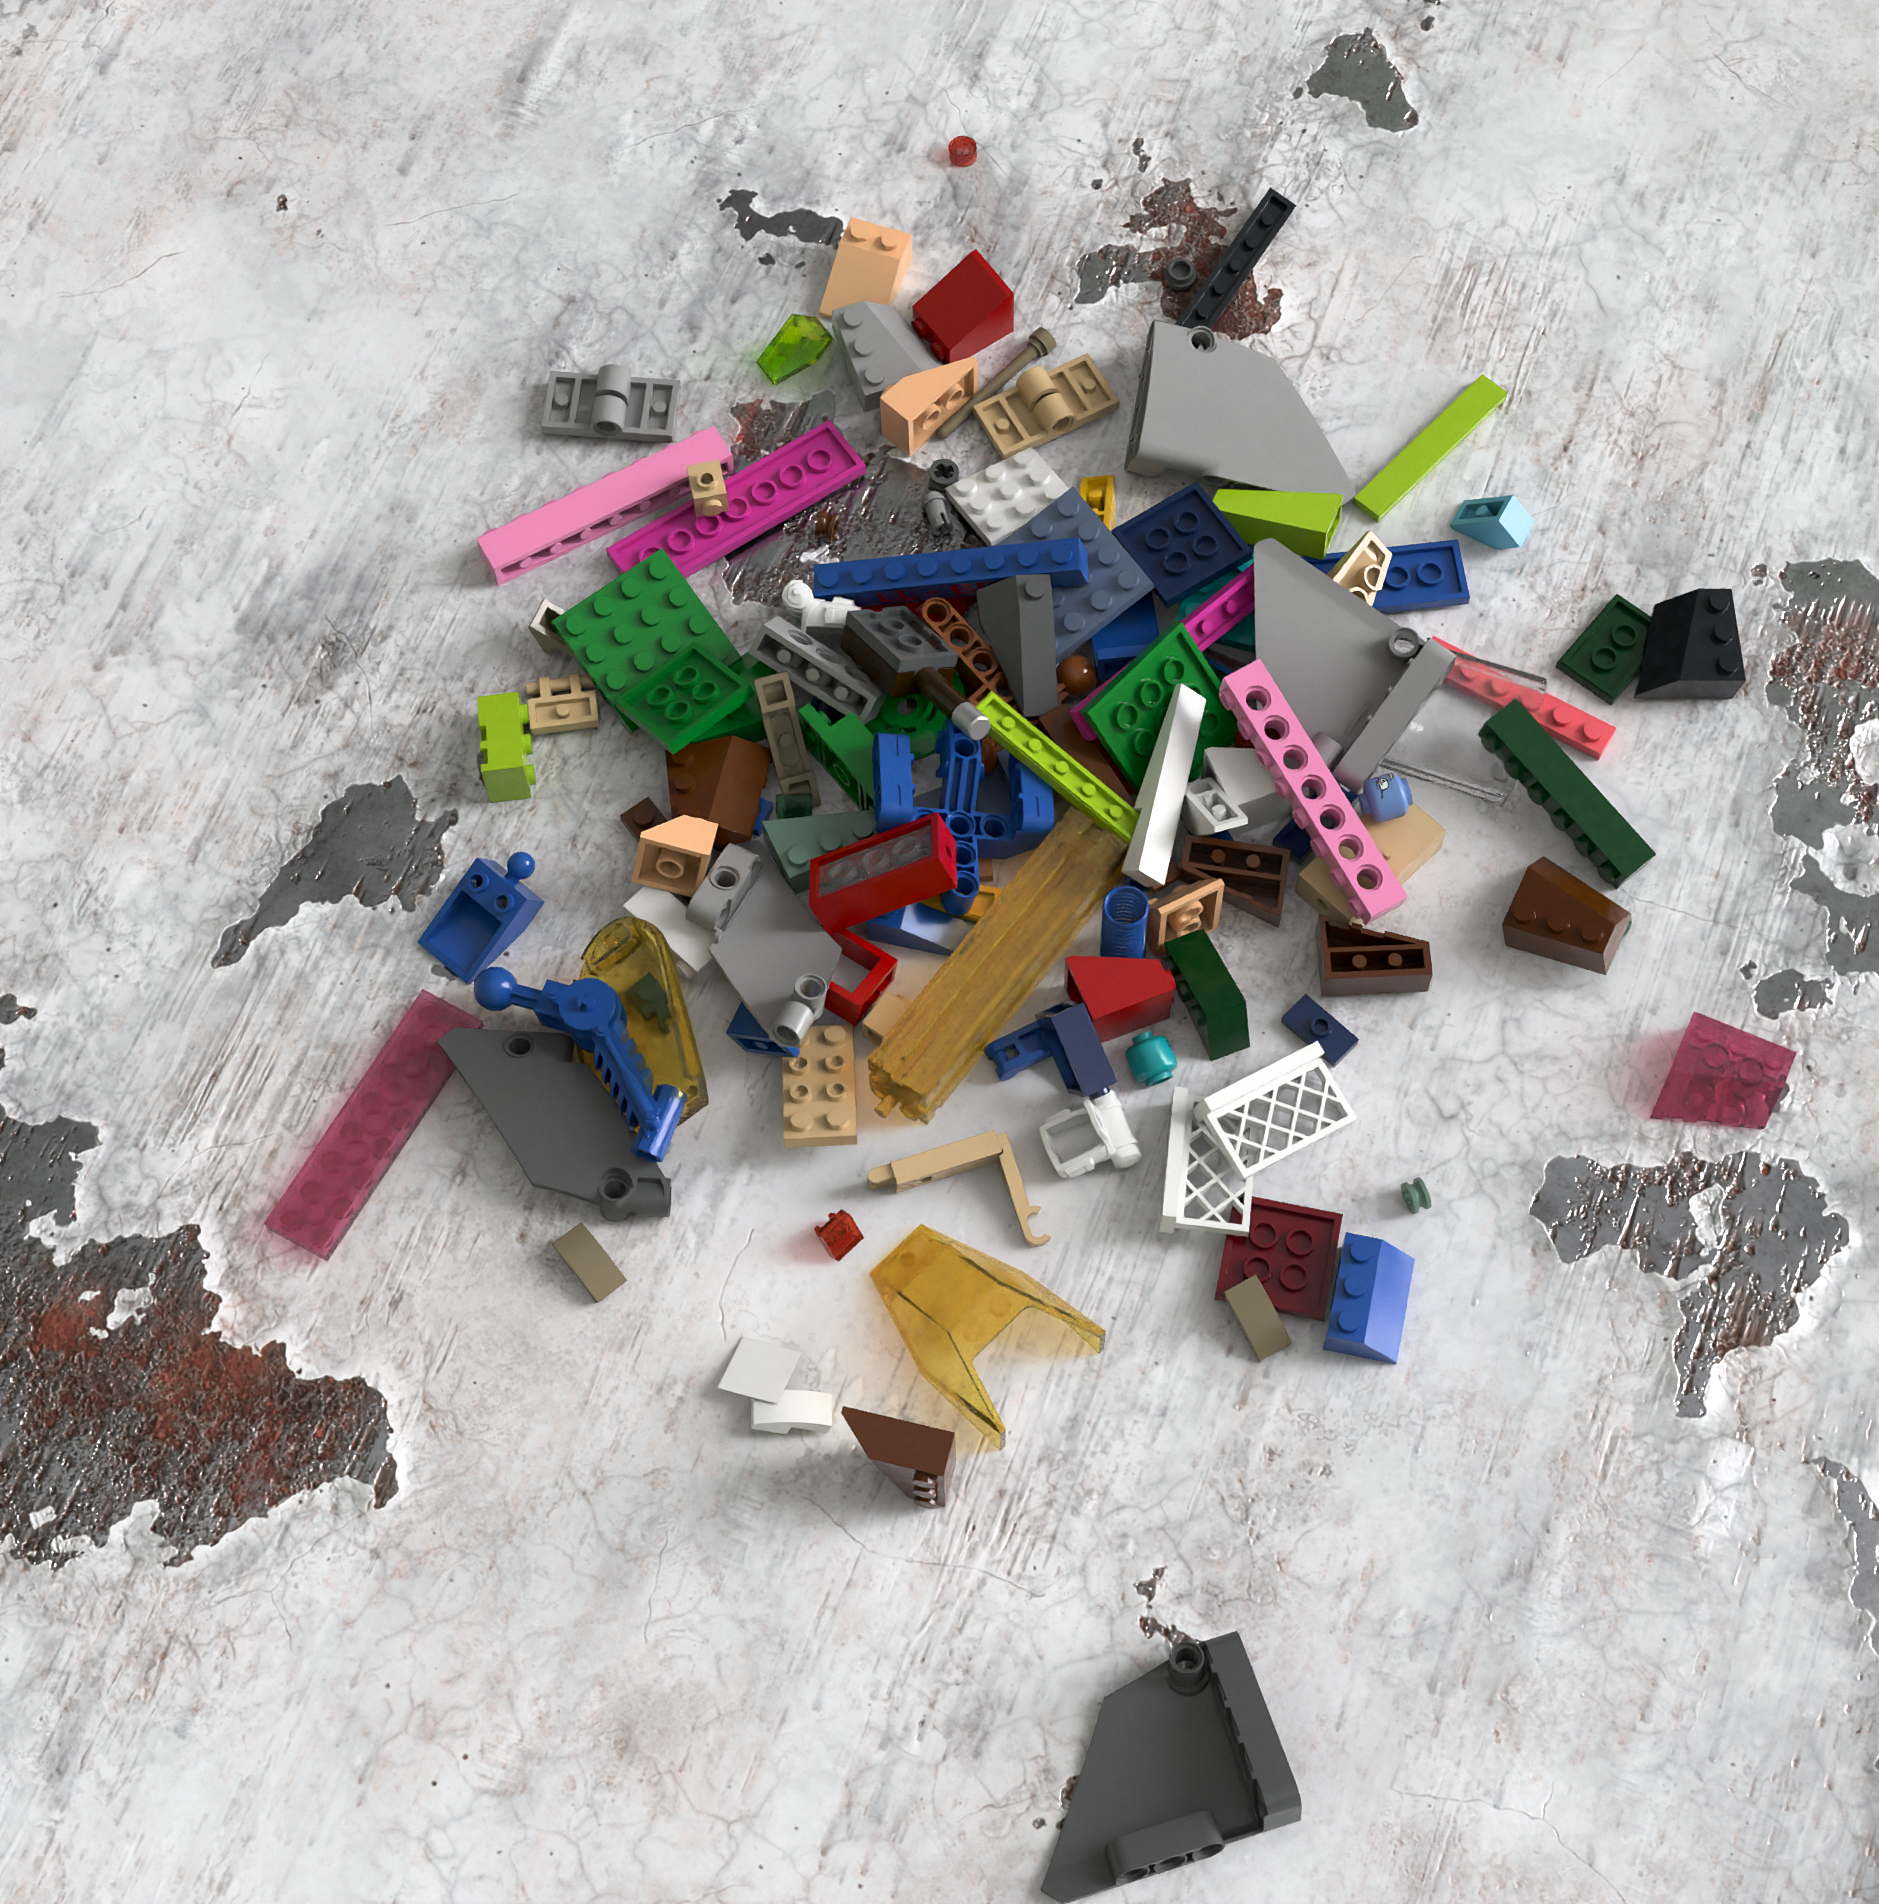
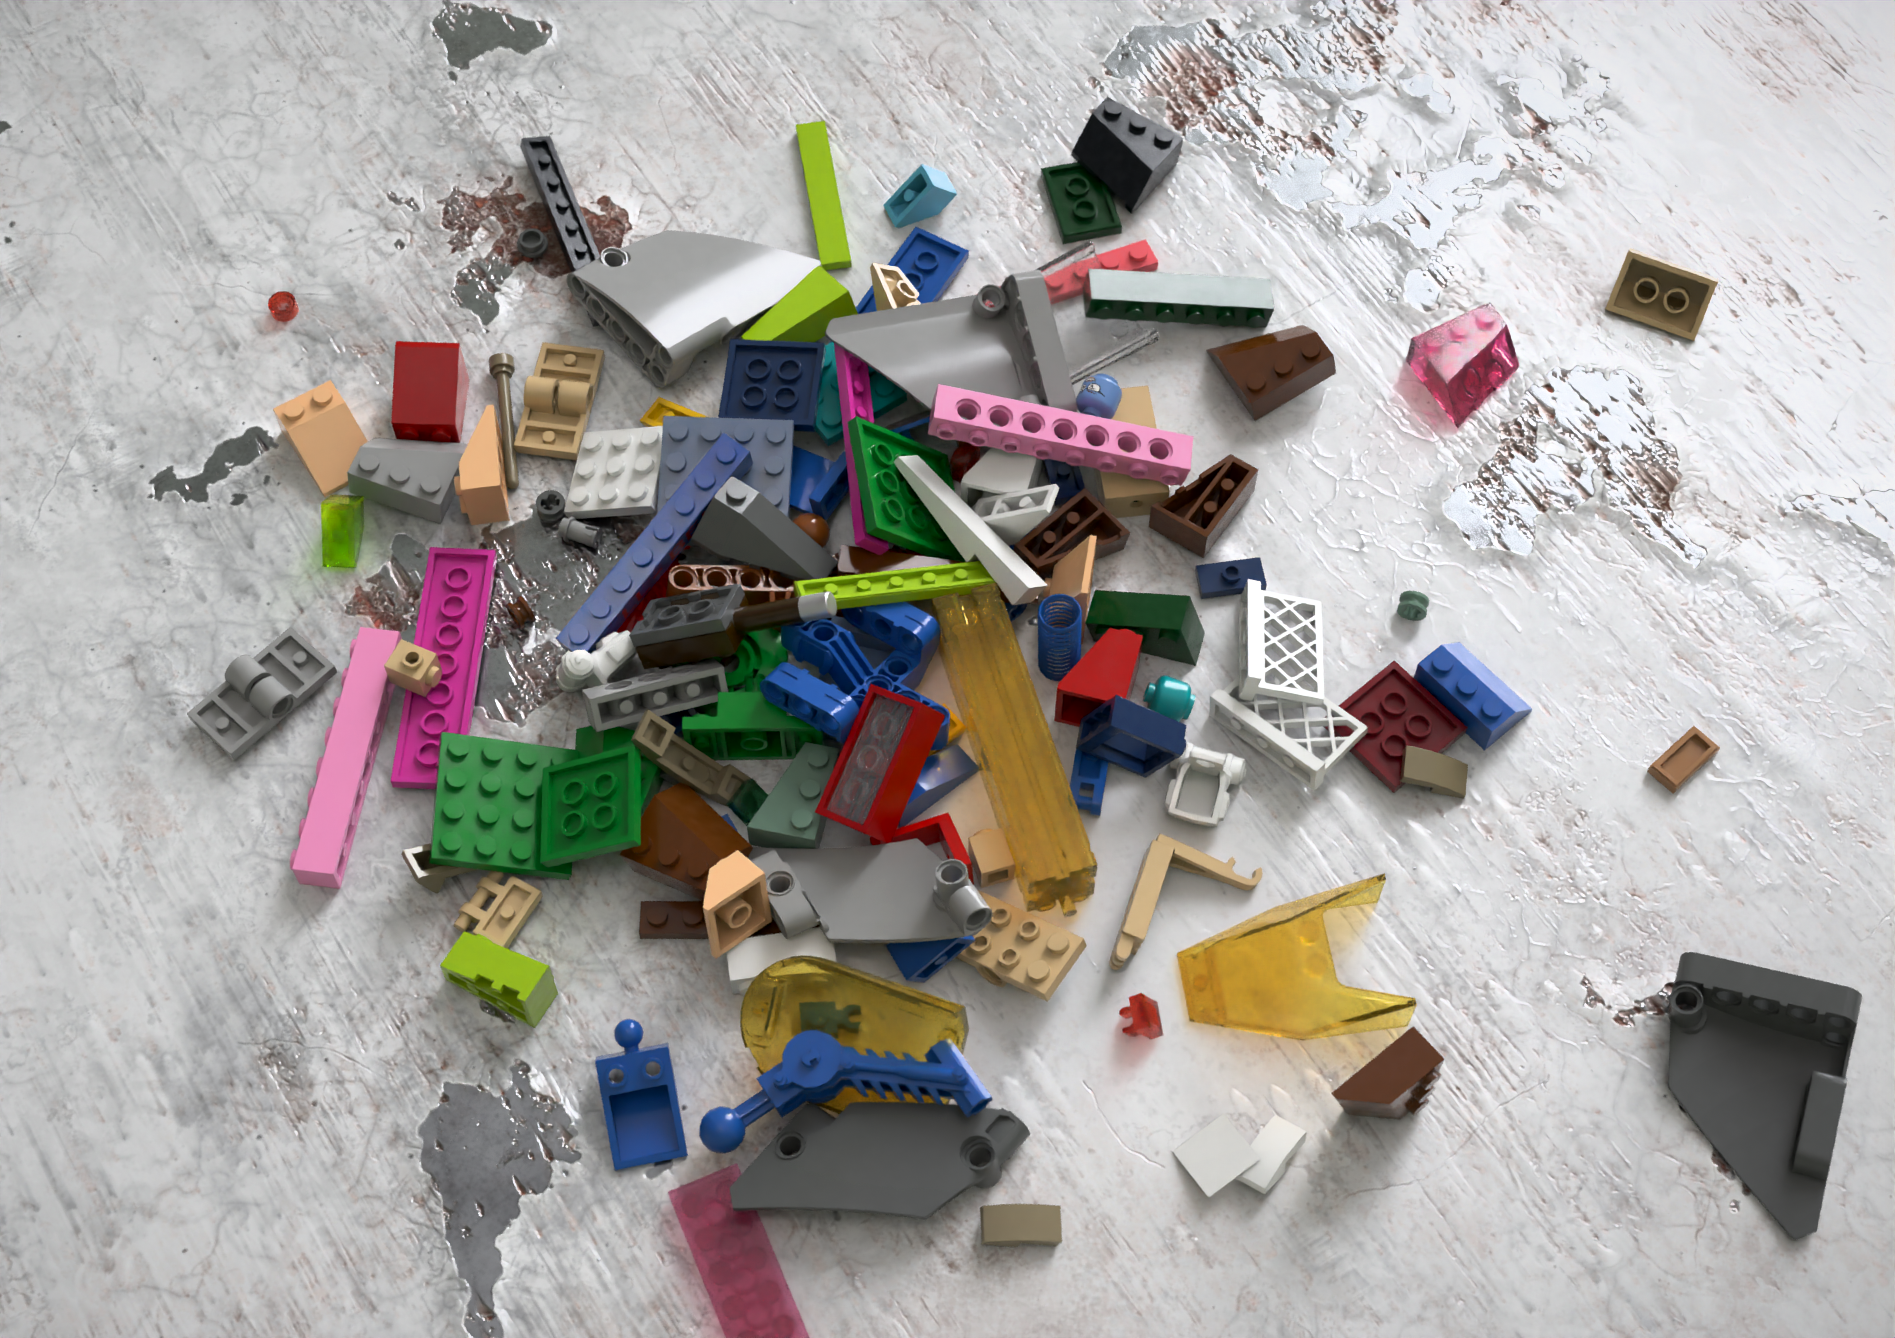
camera: 55 degrees left, 5 degrees down
none -> medium nougat tile [1647,726,1720,794]

